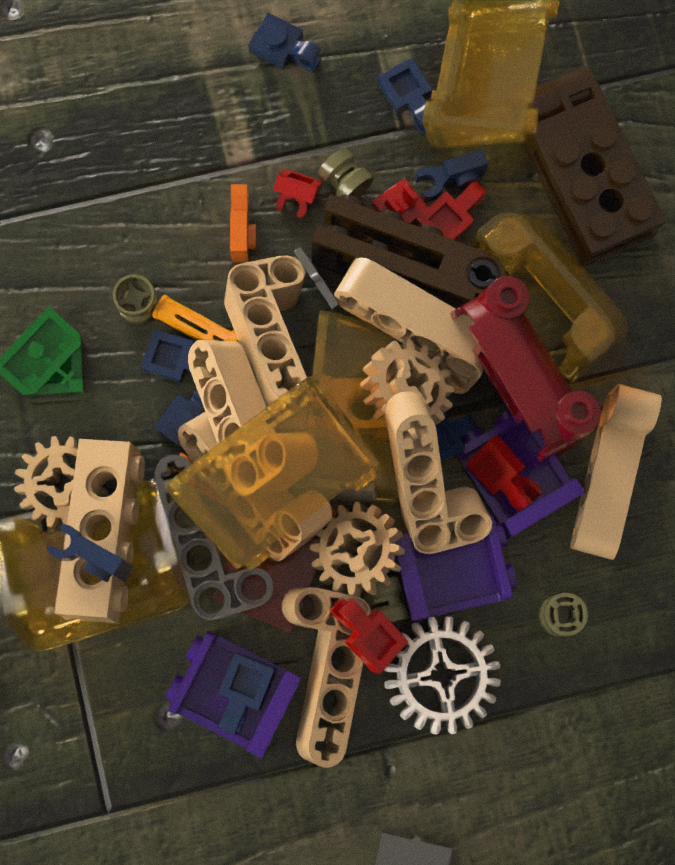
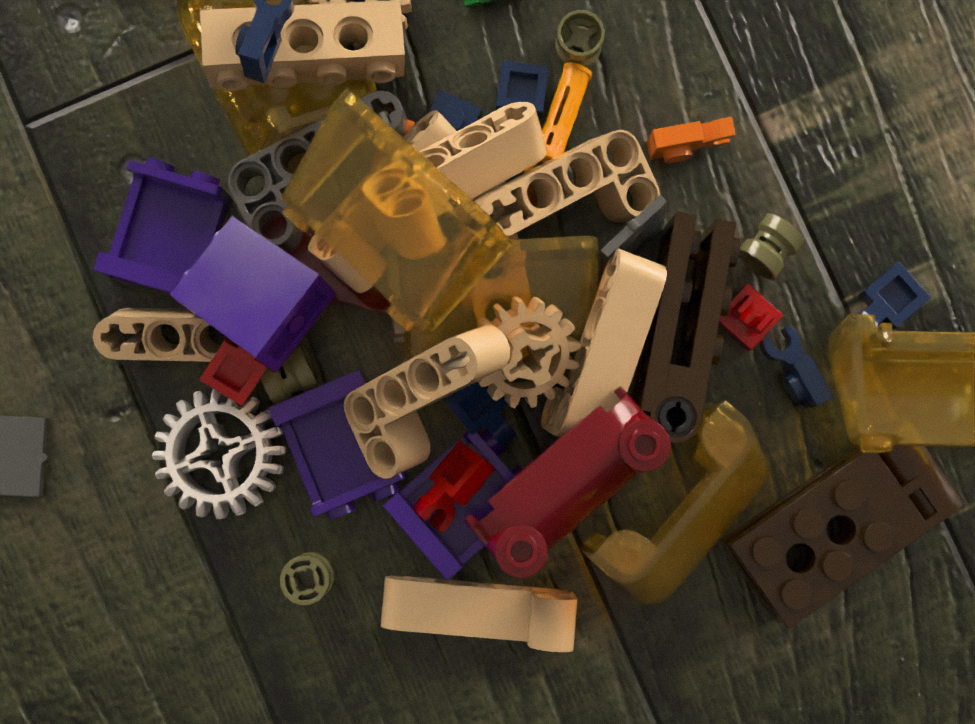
camera: 85 degrees right, 5 degrees up
dark blue plate [218,652,277,735] -> none
dark blue plate [248,13,322,73] -> none
red tile [273,168,323,218] -> none
tan gear [310,502,405,598] -> none
red plate [416,180,487,241] -> none
none -> dark purple panel [170,216,337,373]

